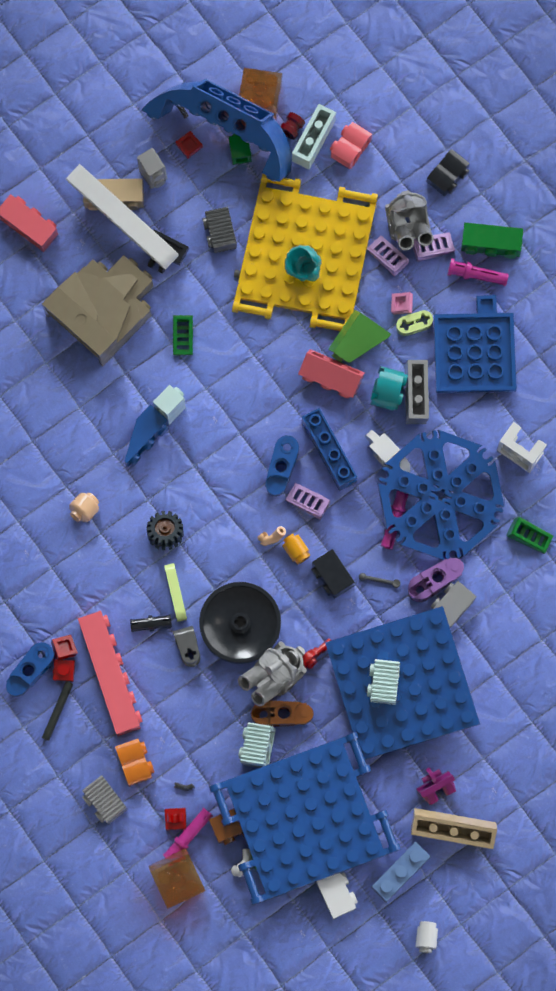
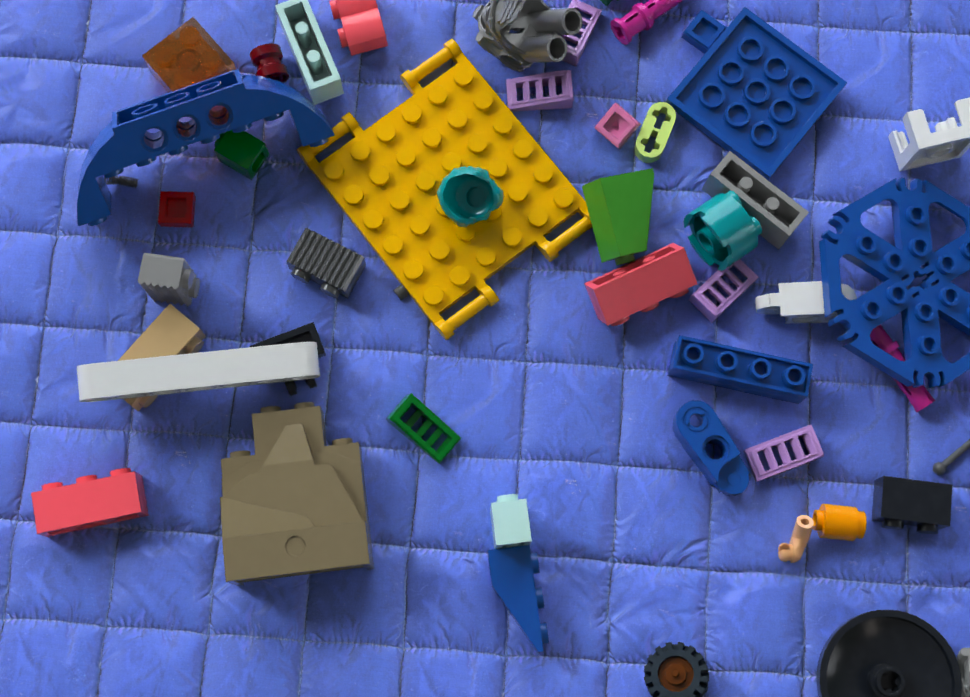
camera: 55 degrees left, 0 degrees up
none -> lavender slope [689,259,759,323]

